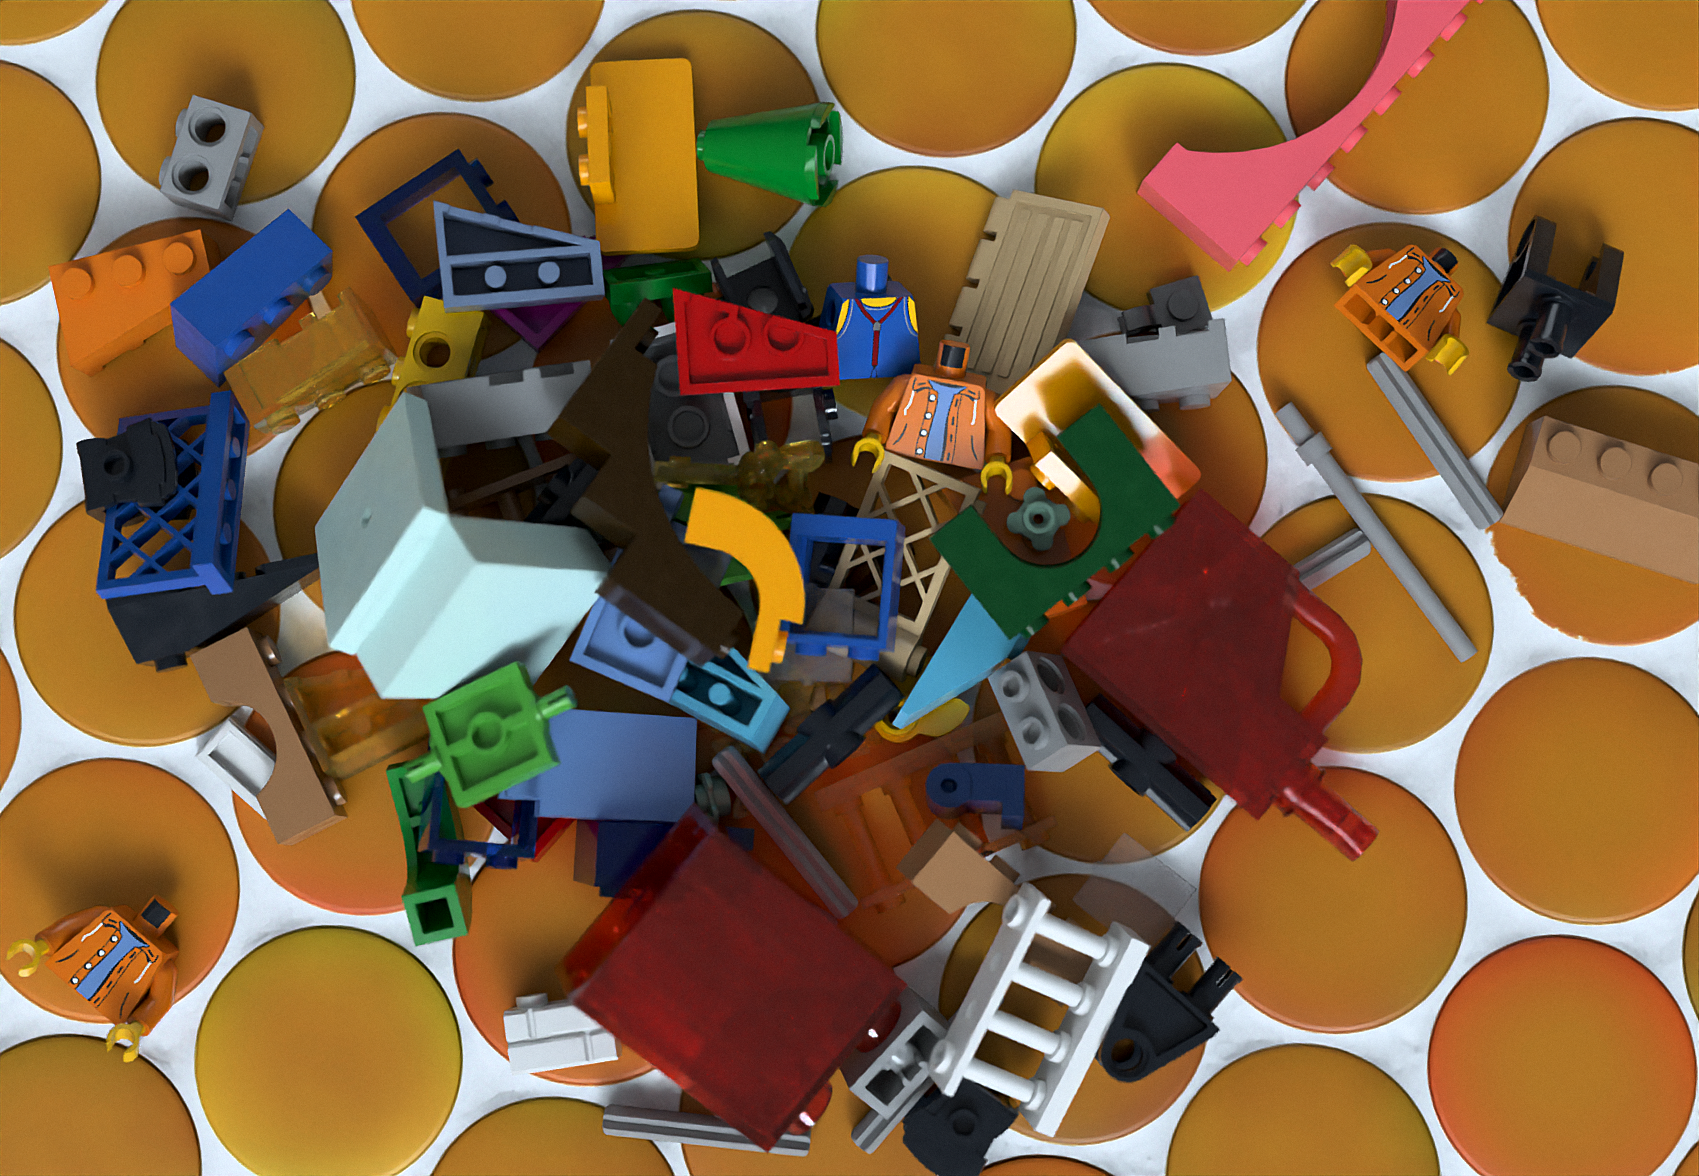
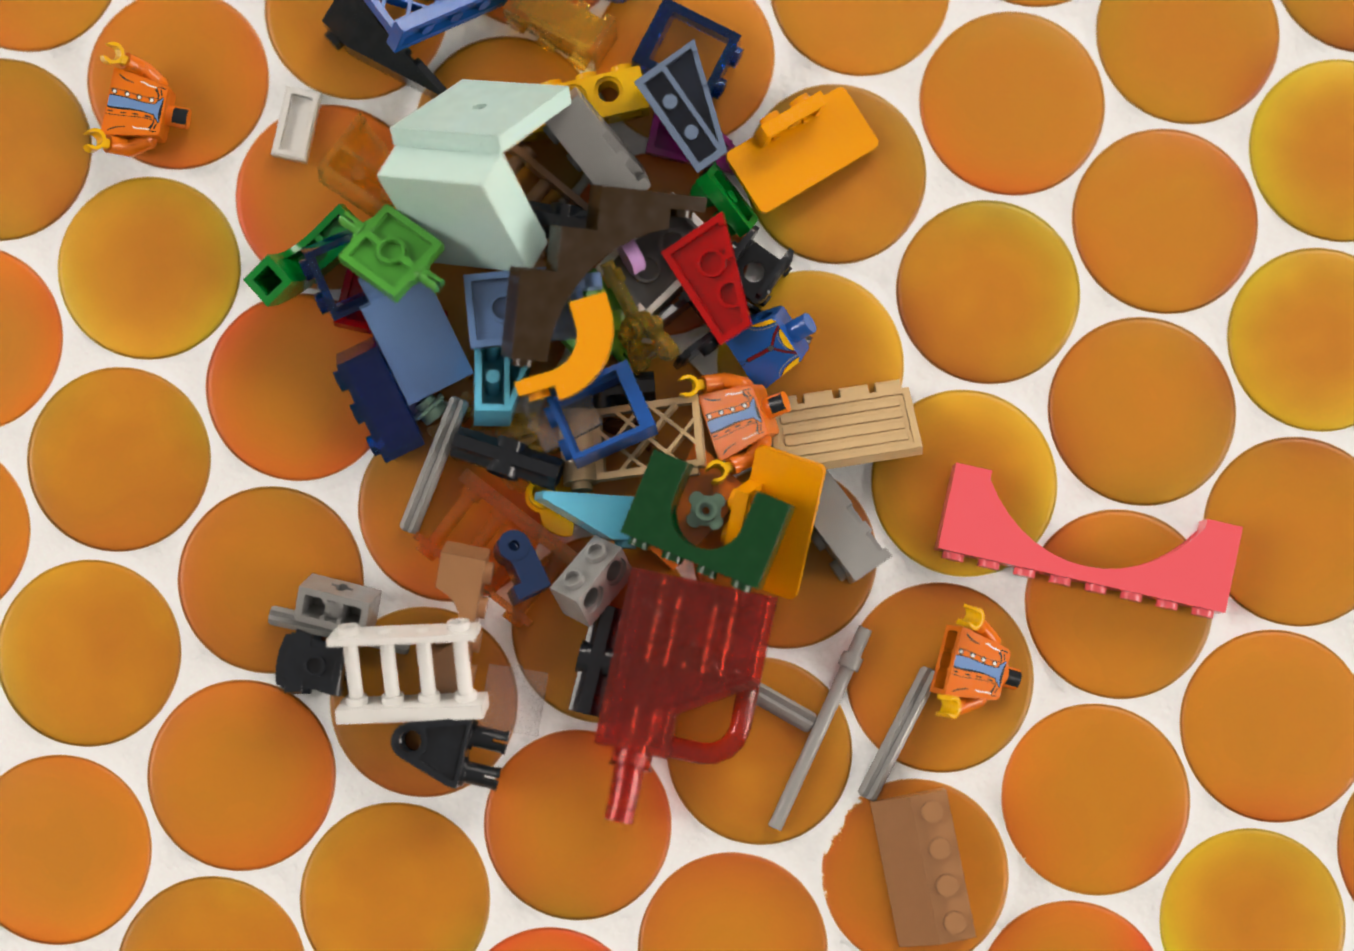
camera: 55 degrees right, 0 degrees up
medium nougat arch [190,627,348,846] -> none
white brick [503,984,622,1076] -> none
clear red brick [553,802,908,1154] -> none
light grey axle [602,1104,811,1157] -> none
green cone [697,102,843,207] -> none
flat silver plate [1117,275,1213,337] -> none
black piece [1486,215,1624,382] -> none
none -> lavender tile [617,240,646,276]

